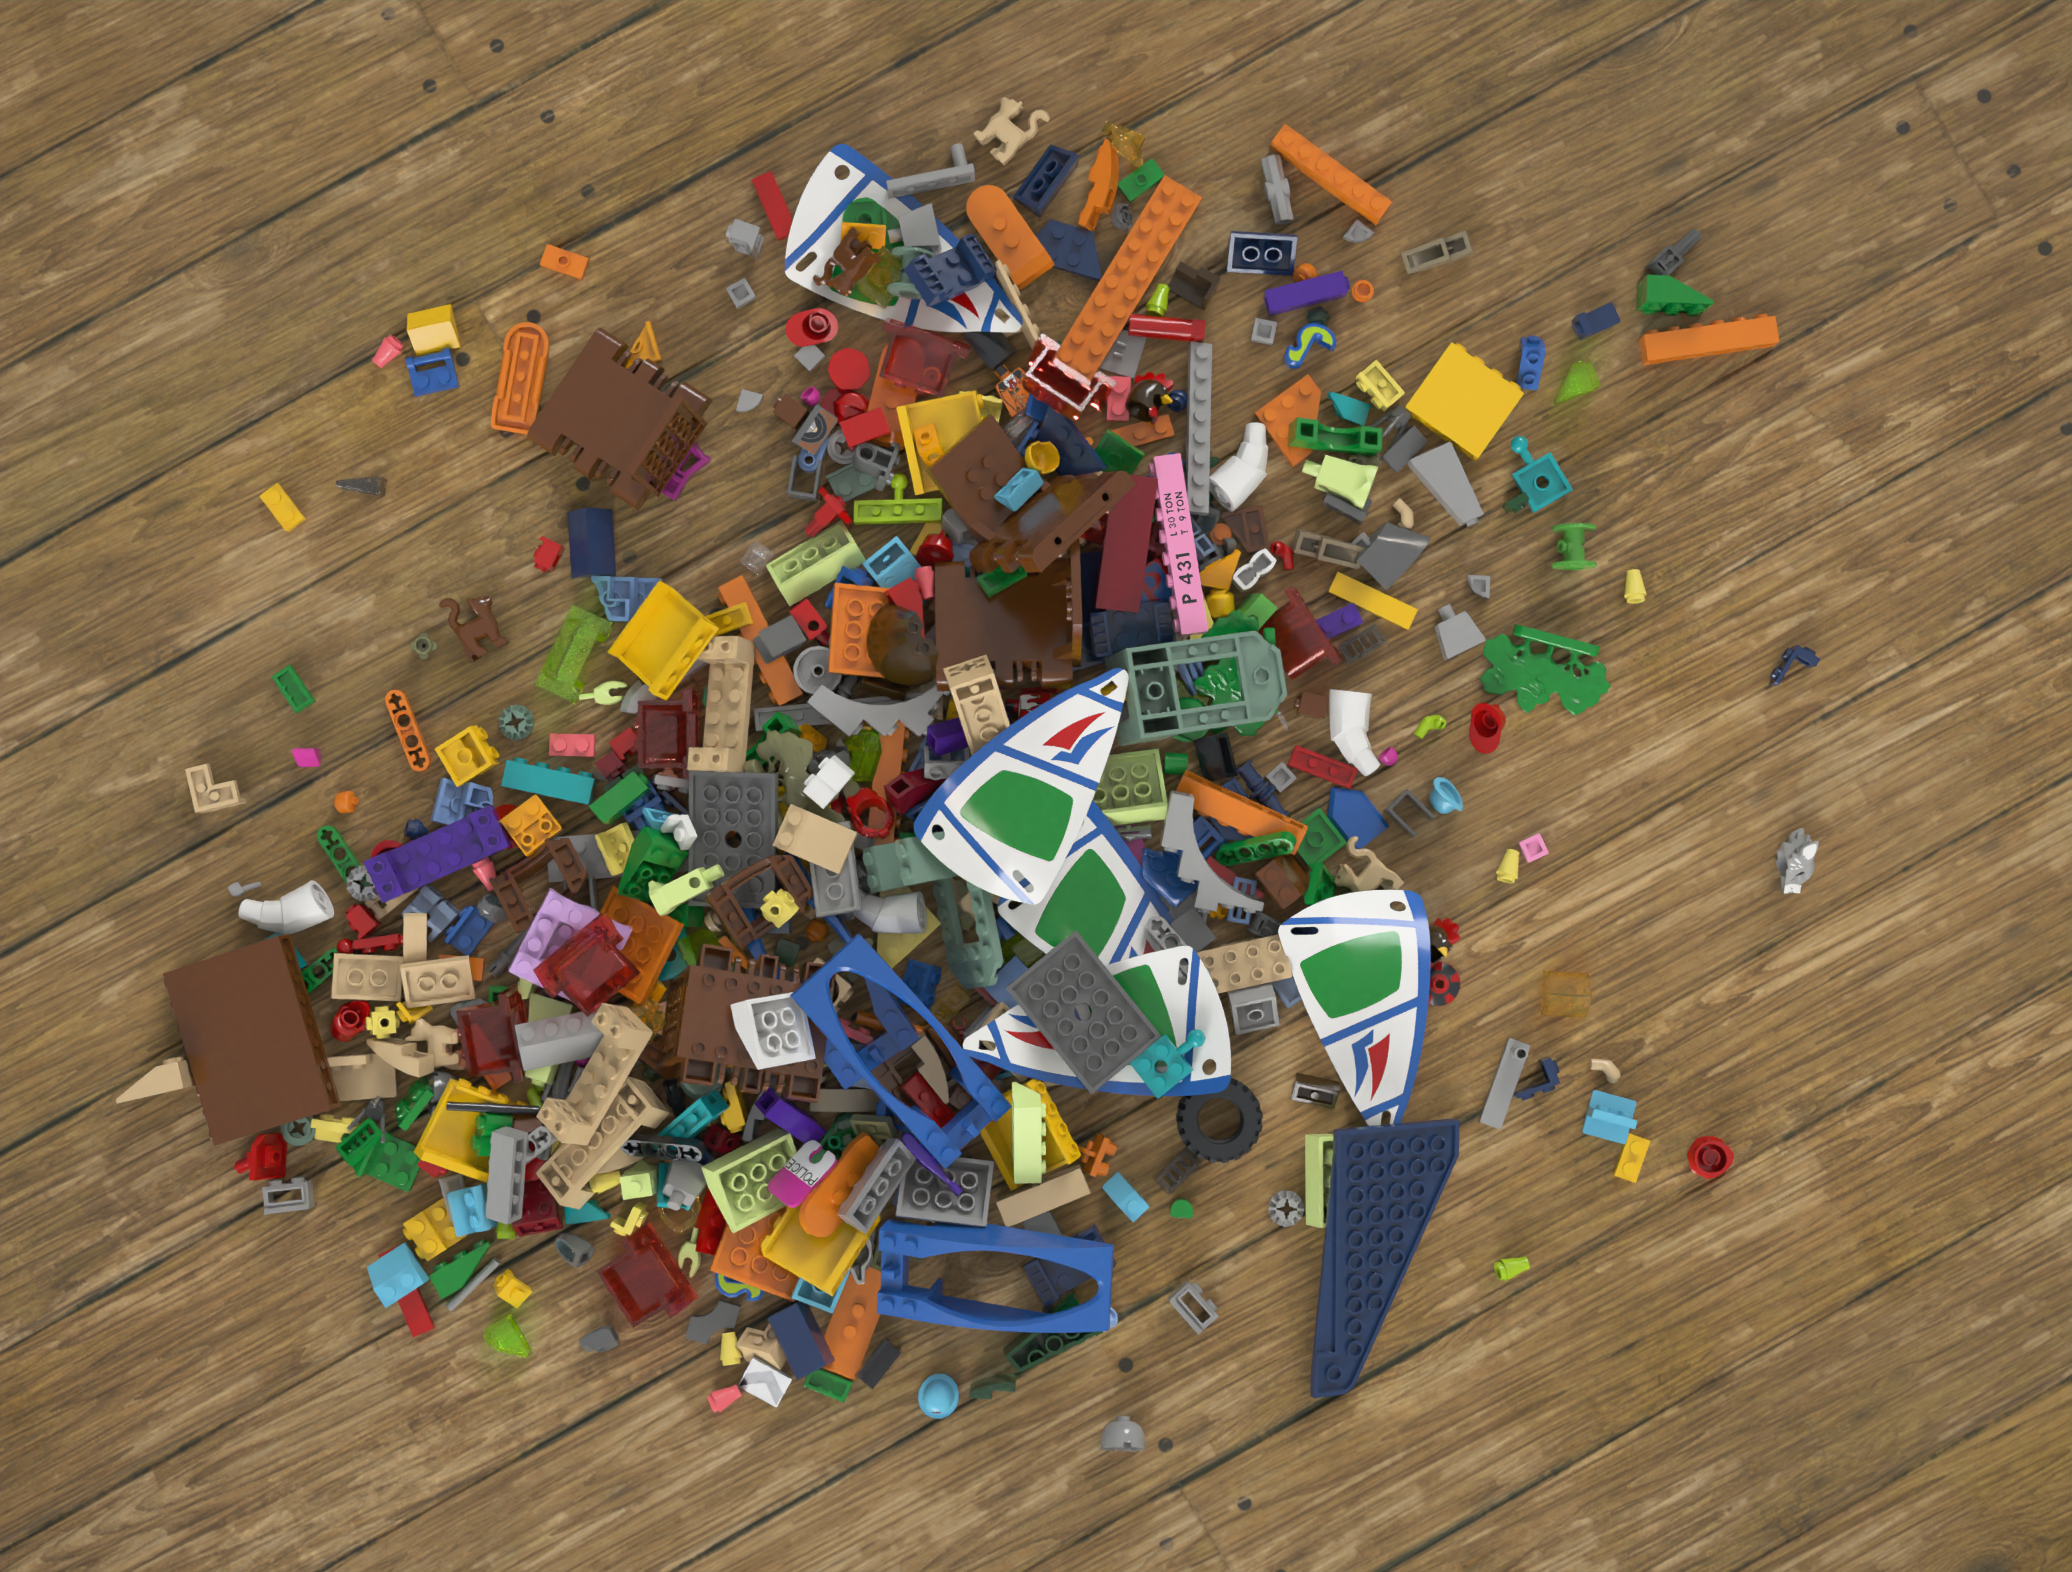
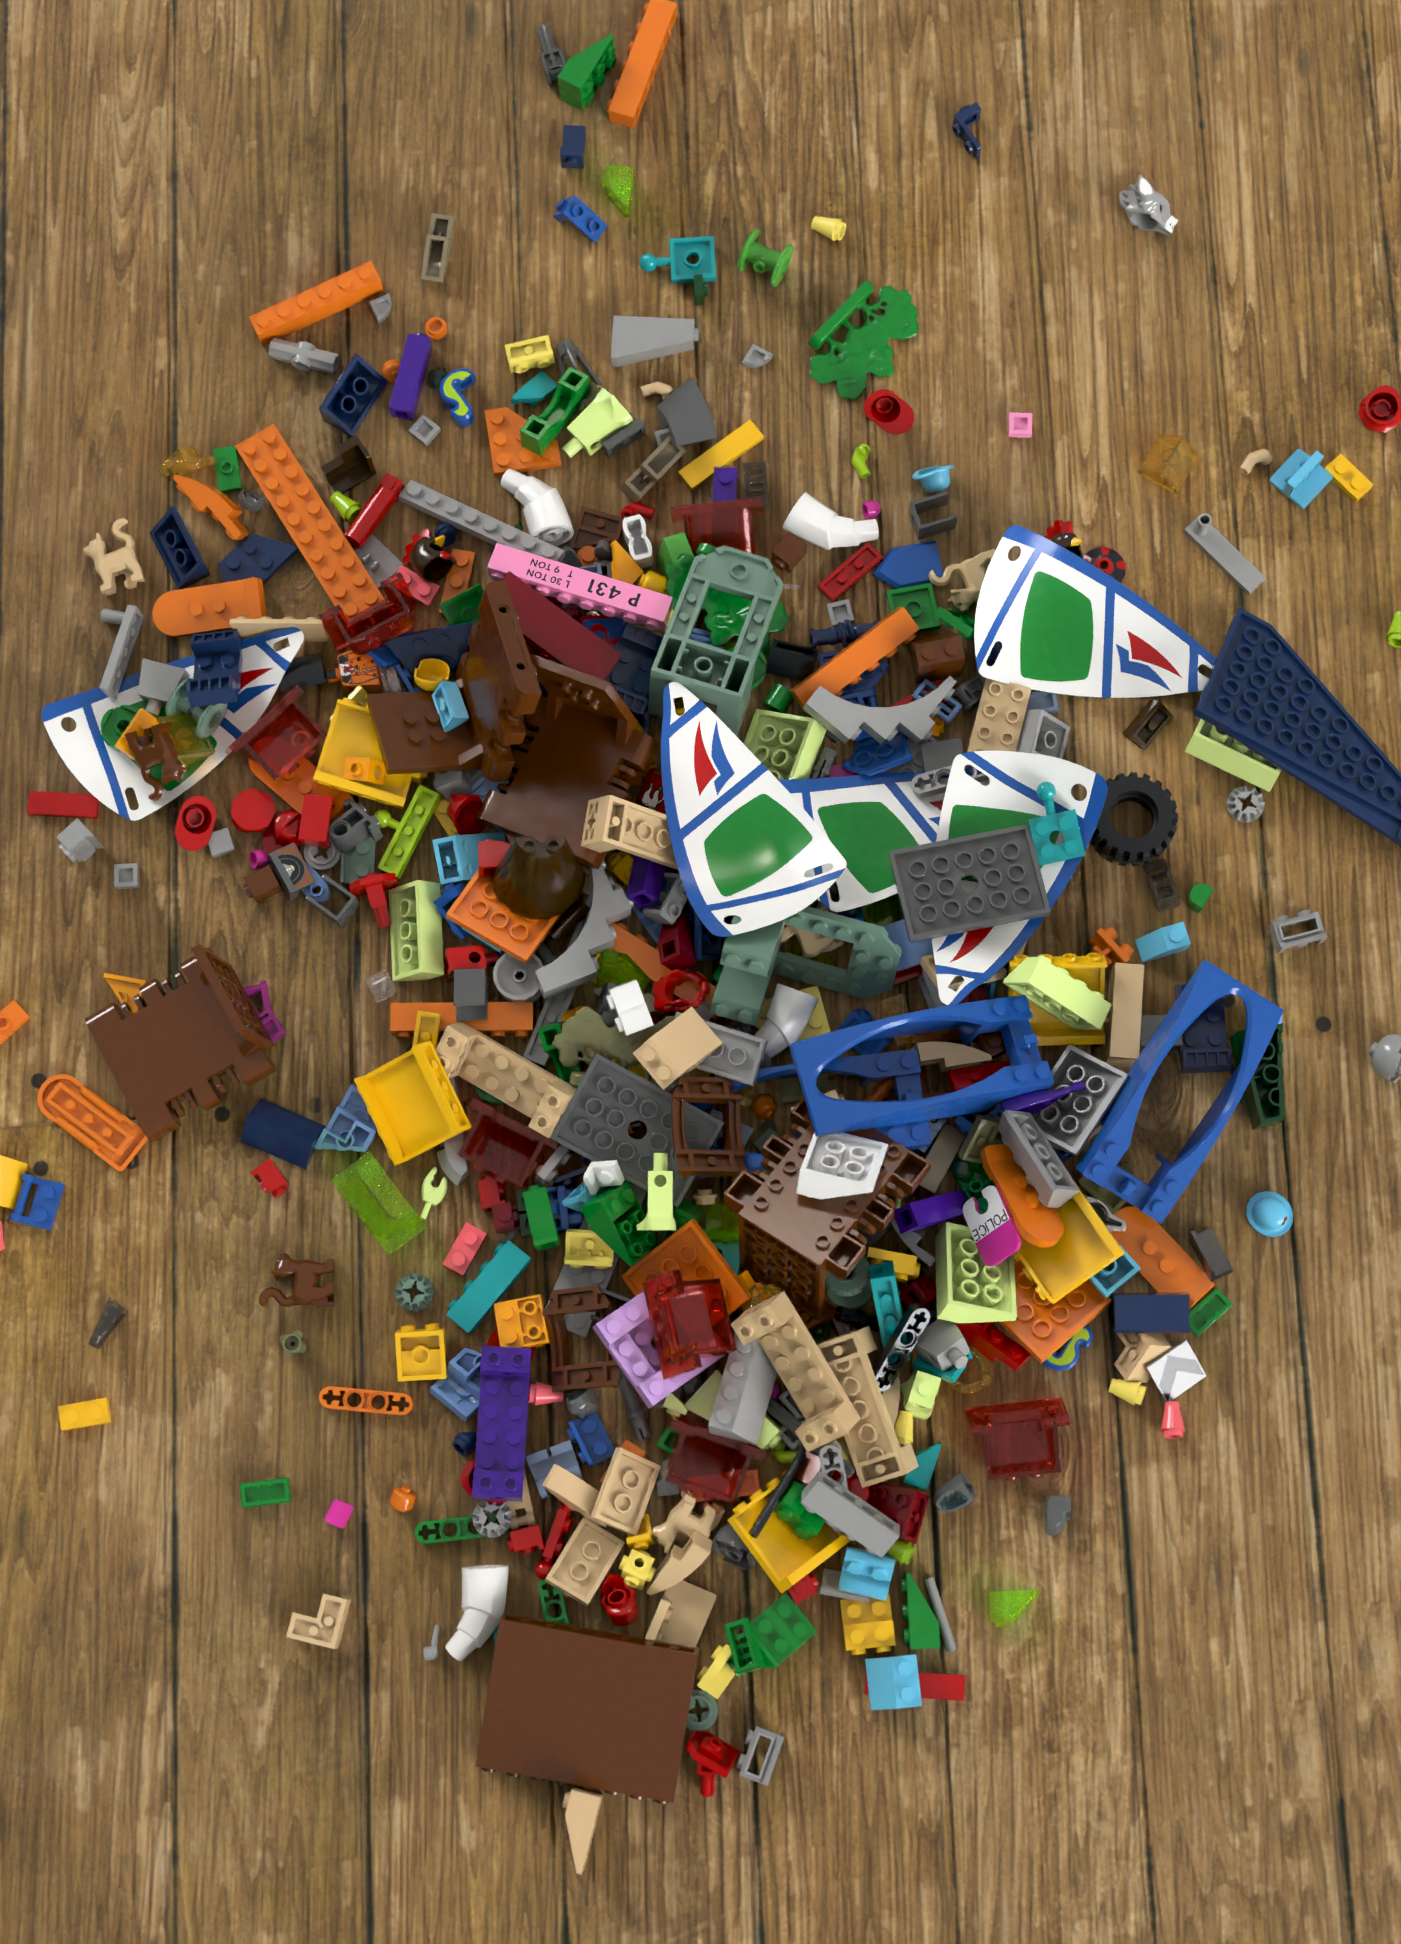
camera: 55 degrees left, 10 degrees down
dark grey plant [347,1096,386,1143] -> none
green plate [394,1077,434,1131] -> none
yellow bracket [493,1269,532,1309] -> none
light yellow bracket [610,1201,649,1236] -> none
yellowish green hand [678,1227,701,1278] -> none
dark grey tile [685,1300,741,1344] -> none
light grey tile [736,389,764,412] -> none
light yellow brick [760,888,799,928] -> none
coral cone [914,566,935,601] -> none
clear green slope [969,1374,1016,1399] -> none
green plate [977,565,1027,598] -> none
green beam [1215,831,1297,866] -> none
dark grey tile [1381,425,1428,472] -> none
yellow panel [1405,342,1524,462] -> none
light grey torso [1434,604,1486,661] -> none
light yellow cone [1496,849,1520,883] -> none
dark blue bracket [1514,1057,1560,1100] -> none

